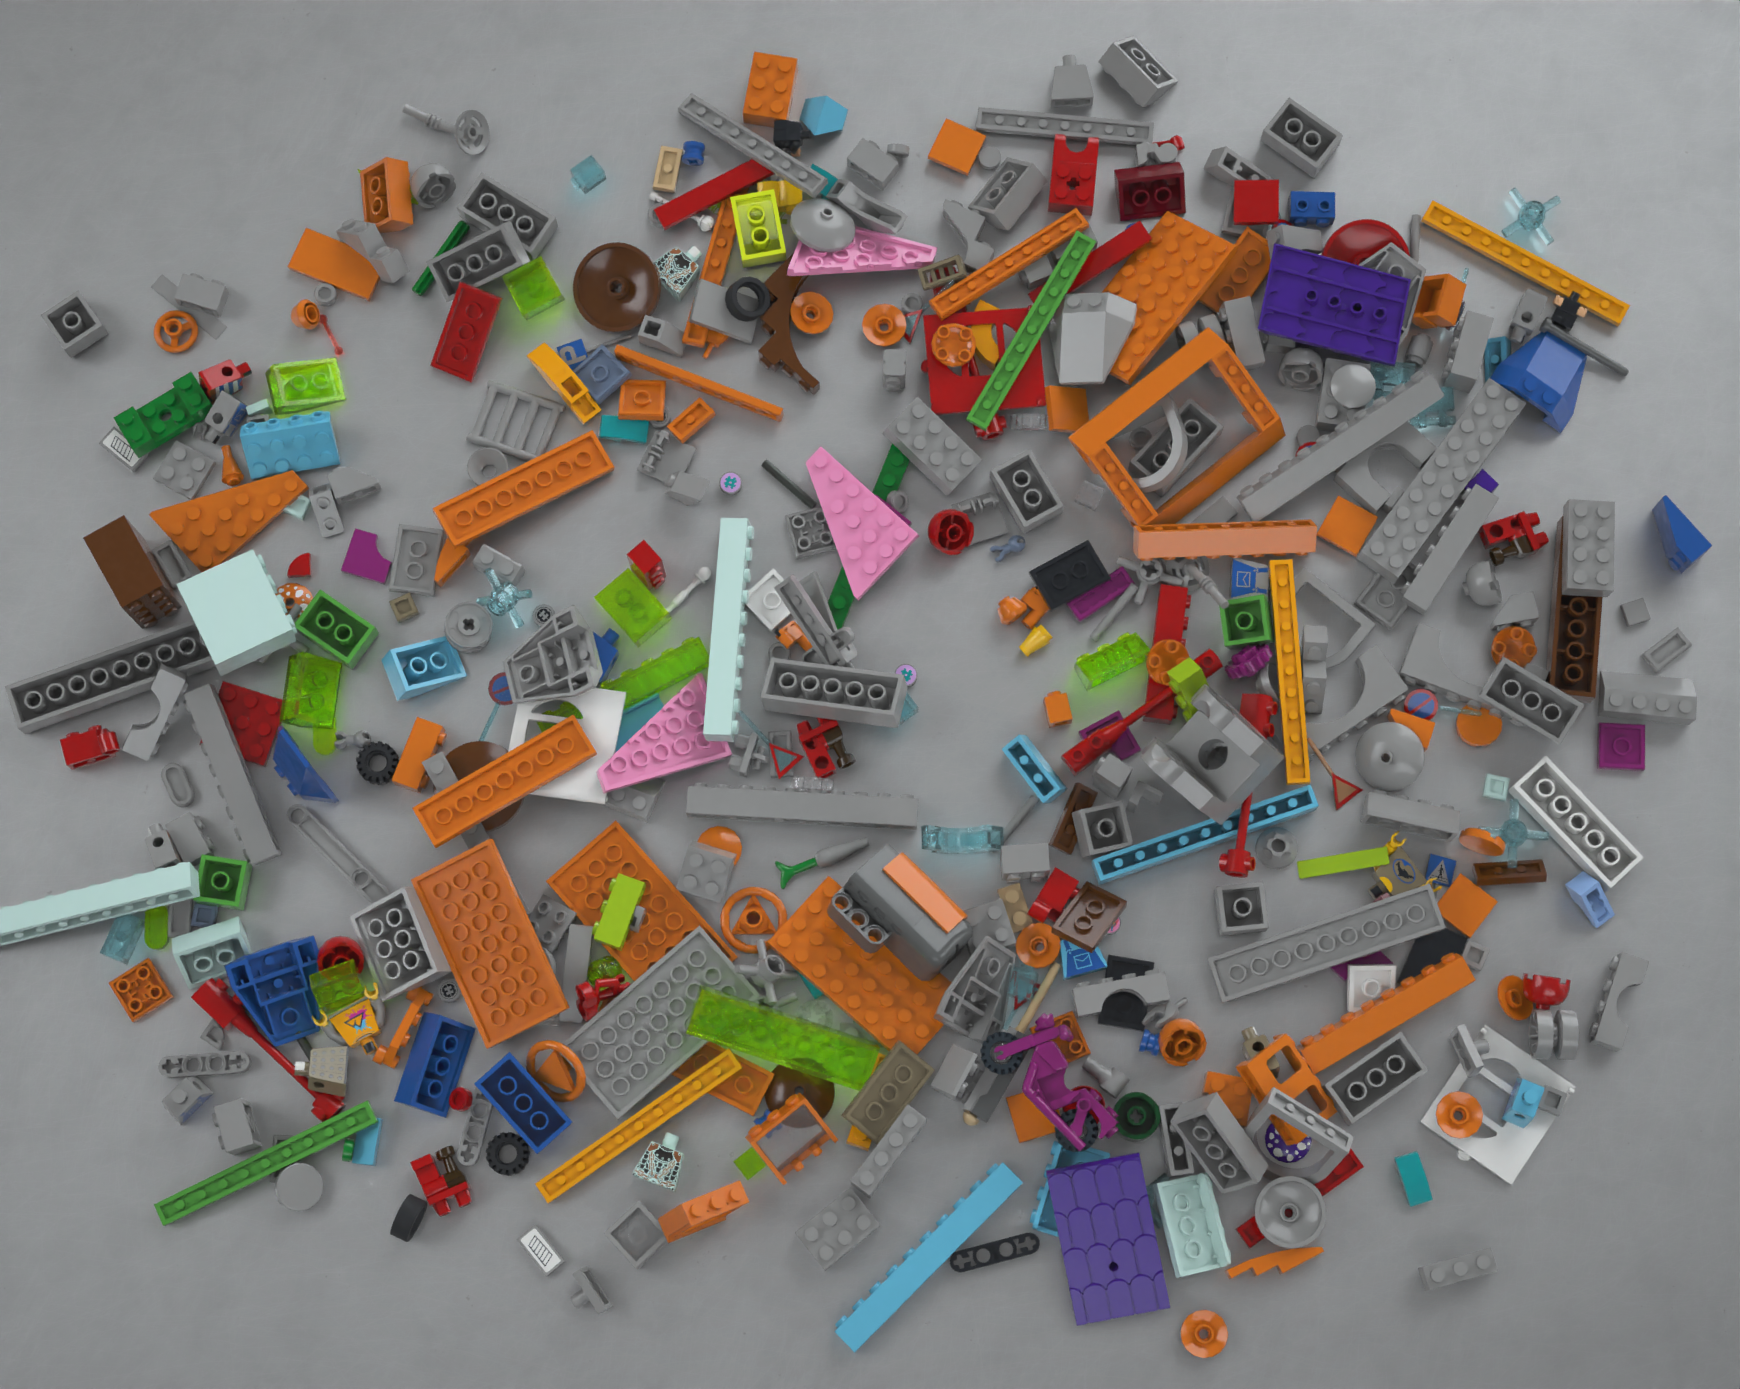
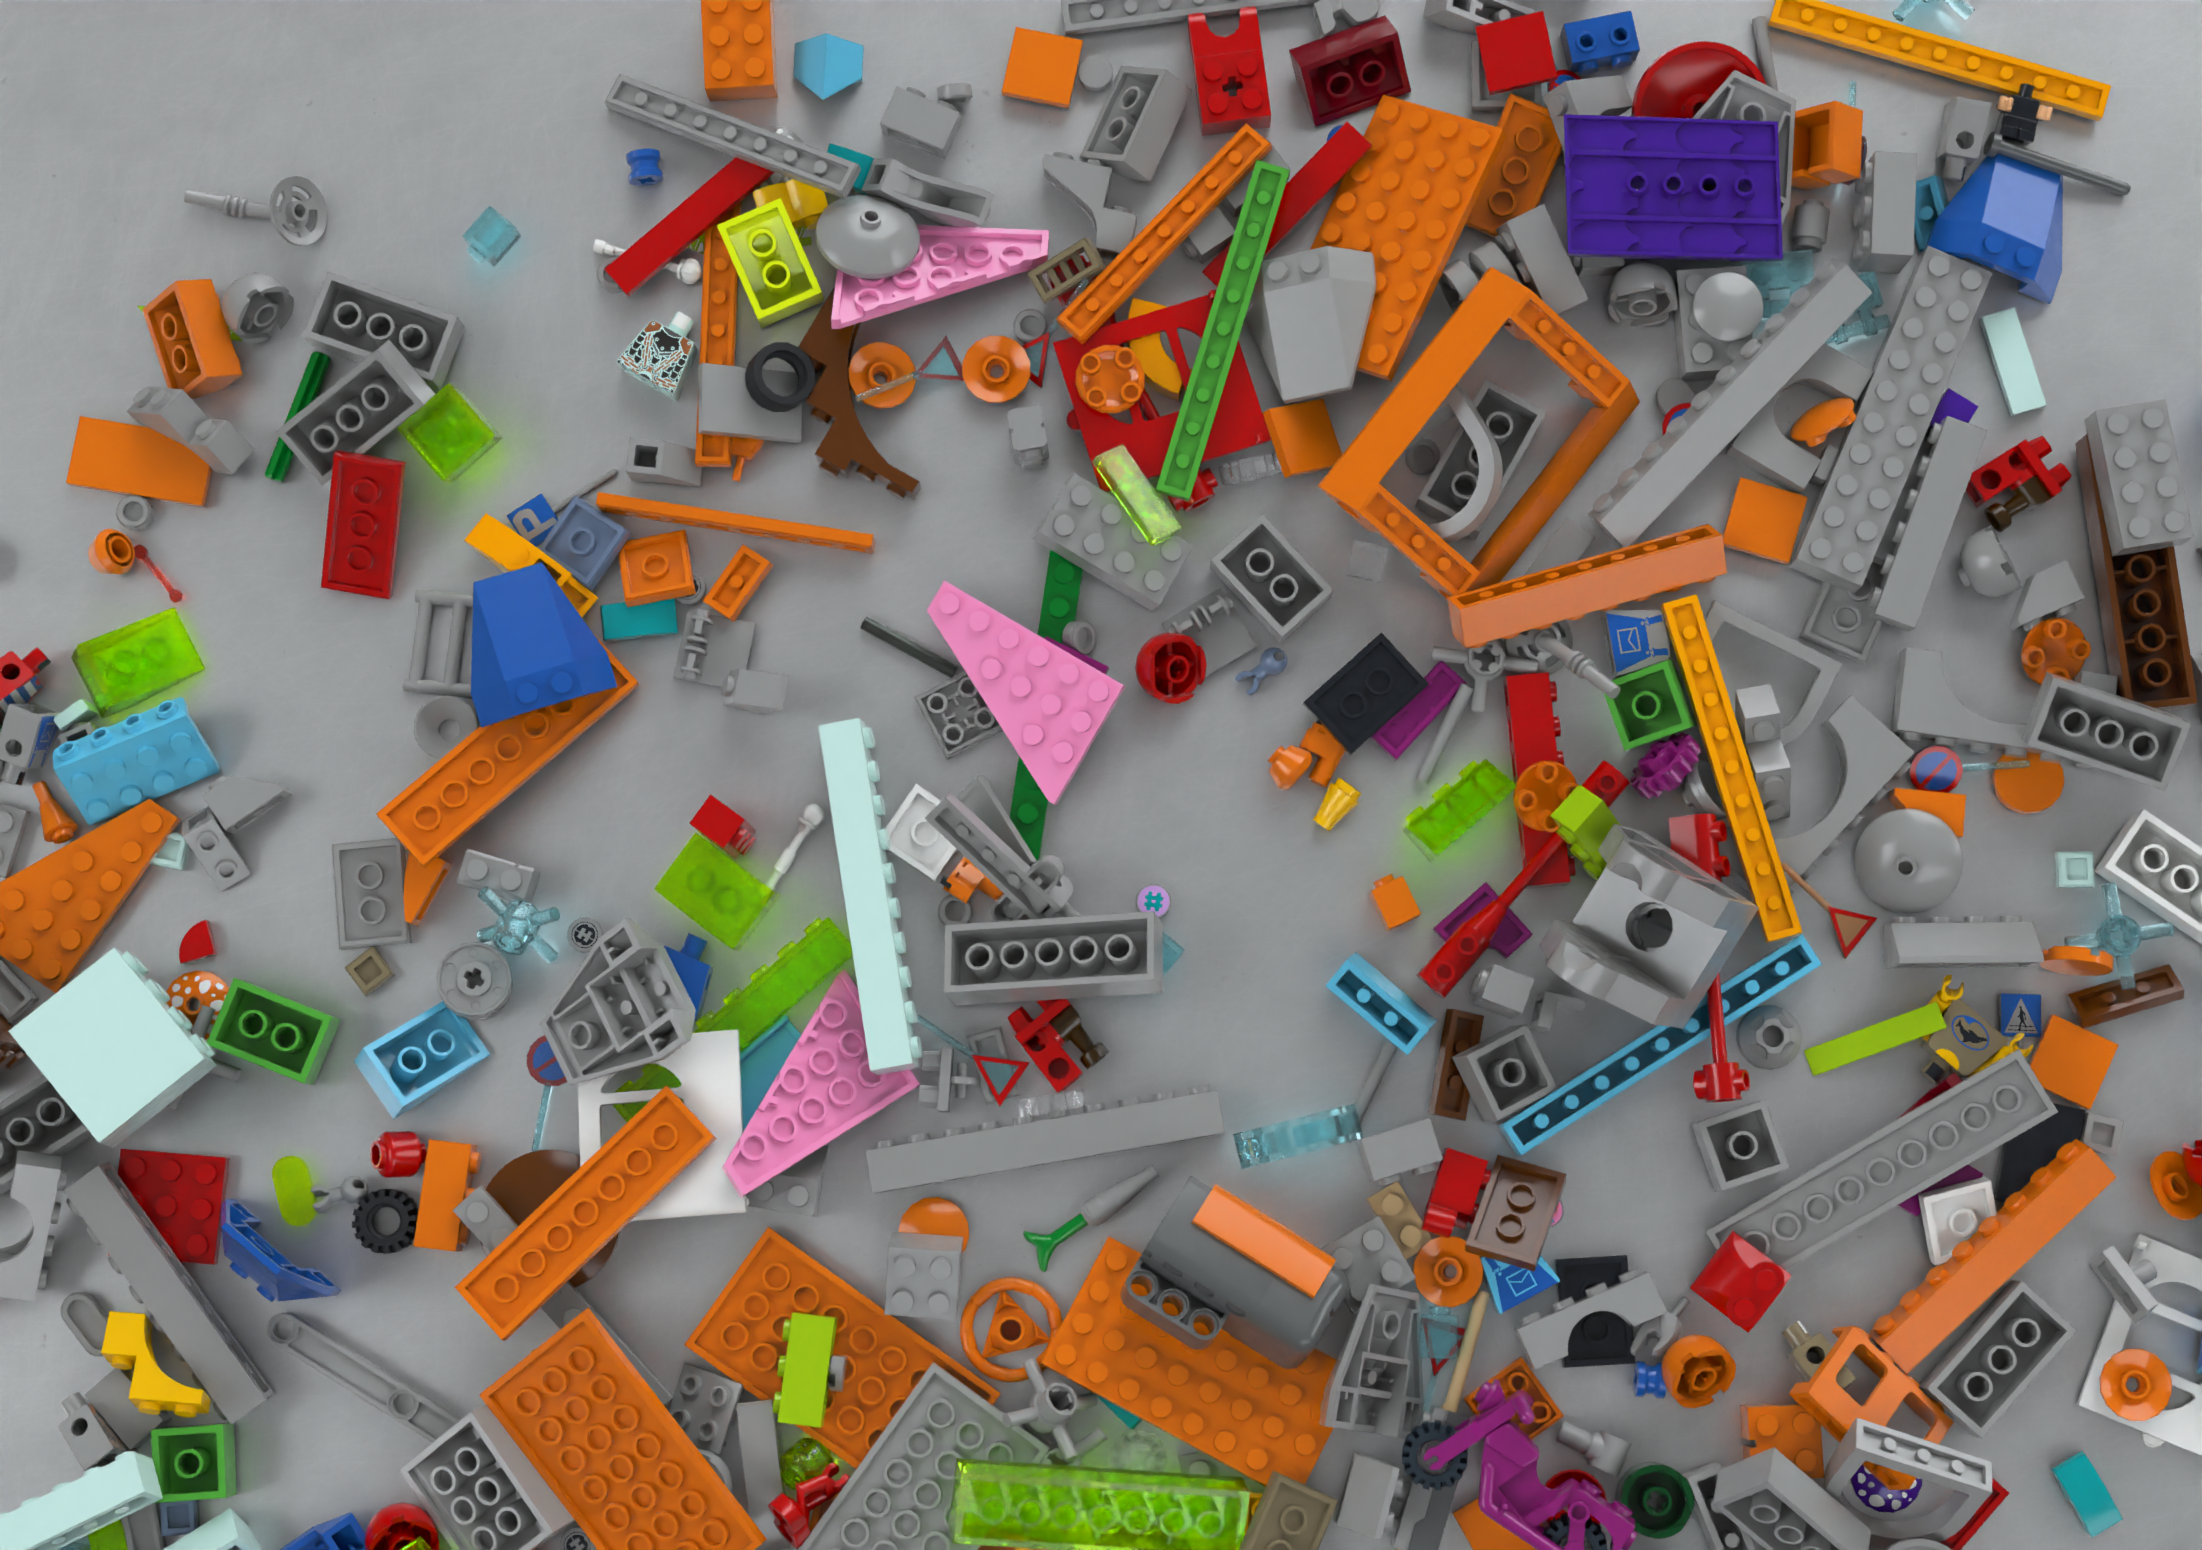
camera: 10 degrees left, 5 degrees up
clear neon green slope [279,652,342,729] -> none
magenta tile [341,528,392,585] -> none
reddish brown dish [573,242,661,333] -> none
tan plate [653,146,683,193] -> none
tile [719,472,742,495] -> none
black piece [773,120,811,157] -> none
none -> yellow arch [101,1311,211,1418]
none -> red head [370,1131,427,1178]
none -> blue wedge [471,562,617,728]
none -> clear light blue piece [855,336,964,402]
none -> clear neon green tile [1092,444,1182,546]
none -> red slope [1690,1231,1792,1333]
none -> orange dish [1790,397,1857,447]
none -> light aqua tile [1979,307,2047,417]

